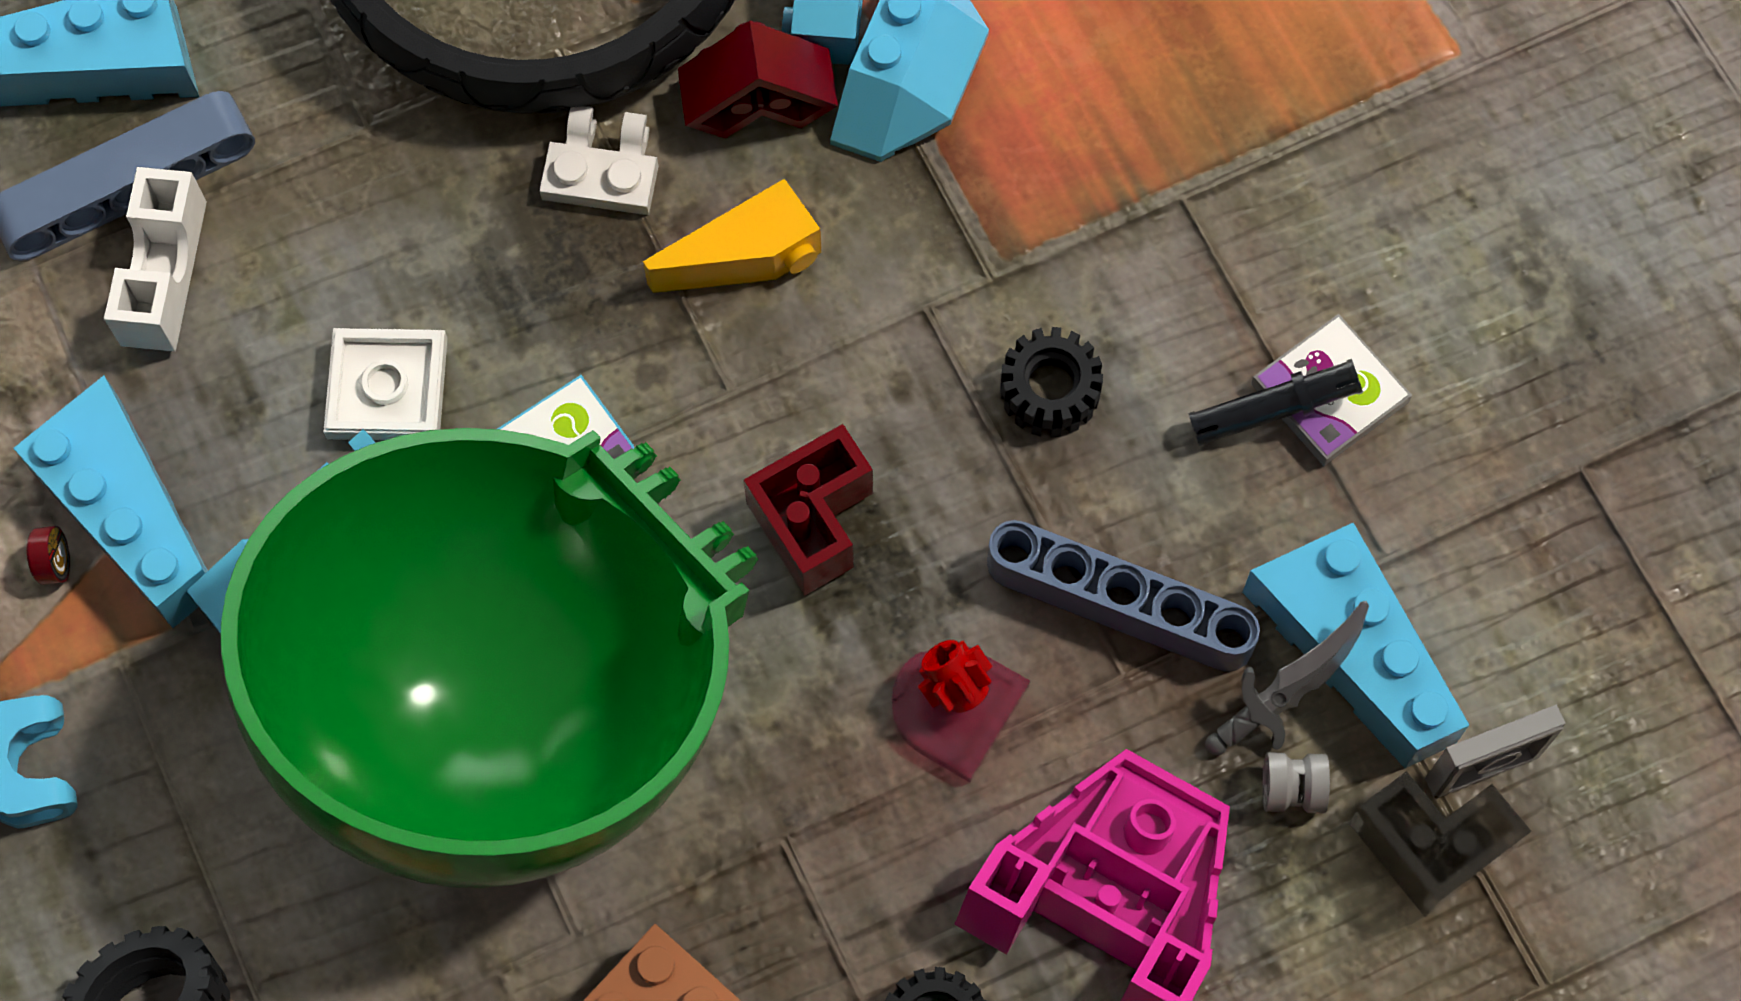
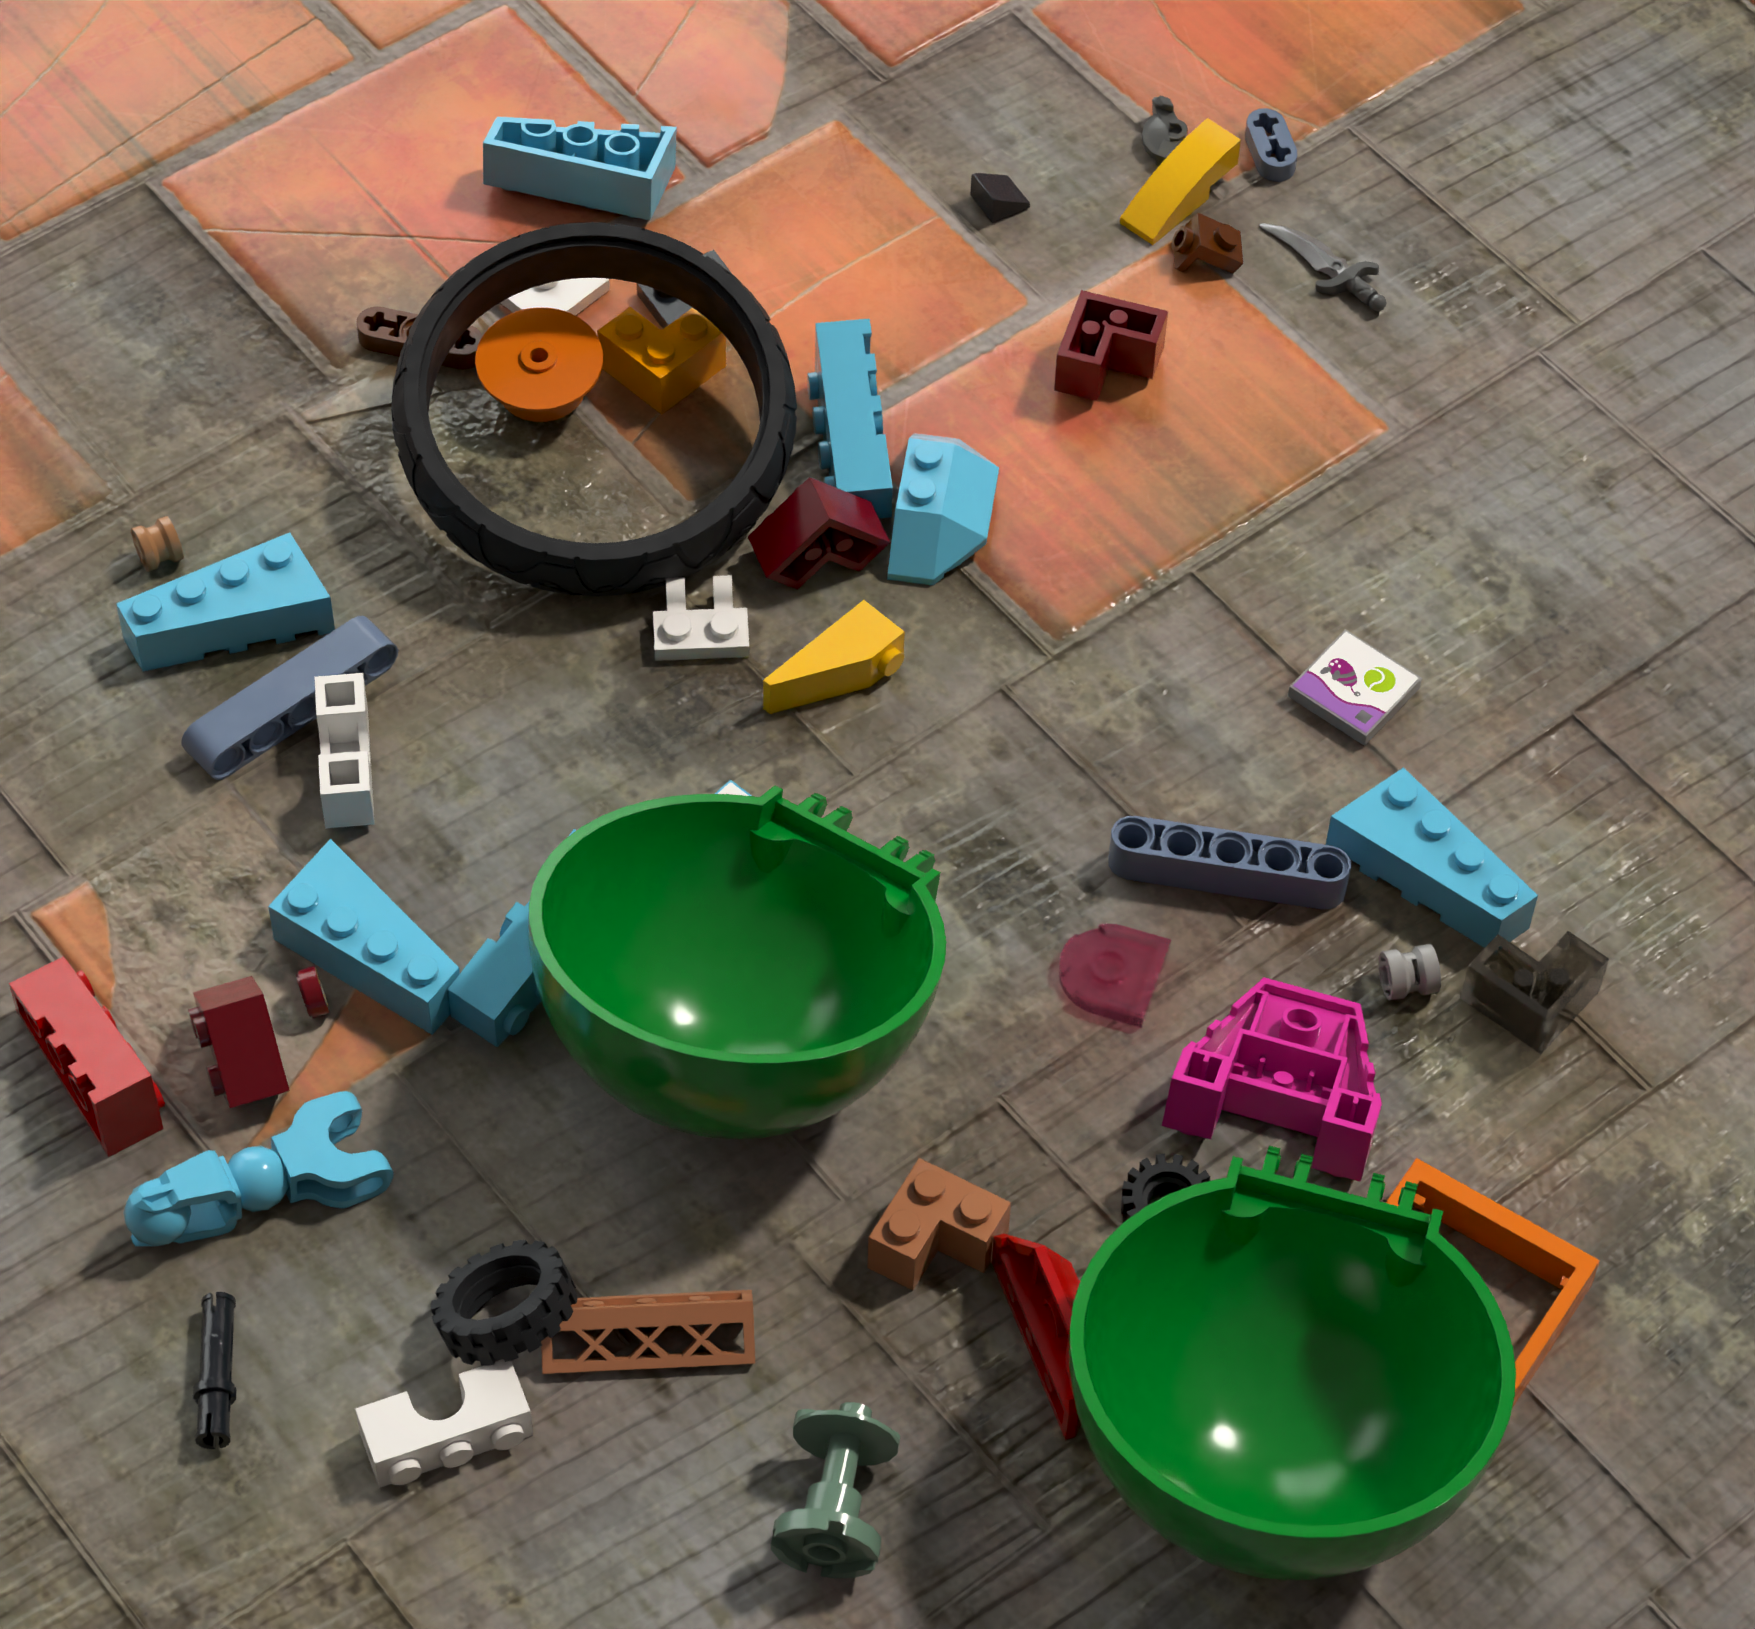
camera: 15 degrees left, 15 degrees down
white plate [323,328,448,440] -> none
dark red brick [743,424,873,596] -> none
red gear [917,640,993,713] -> none
black tyre [1000,327,1103,438] -> none
black pin [1189,358,1363,447] -> none
piece [1205,601,1369,756] -> none
light grey tile [1425,705,1566,798] -> none

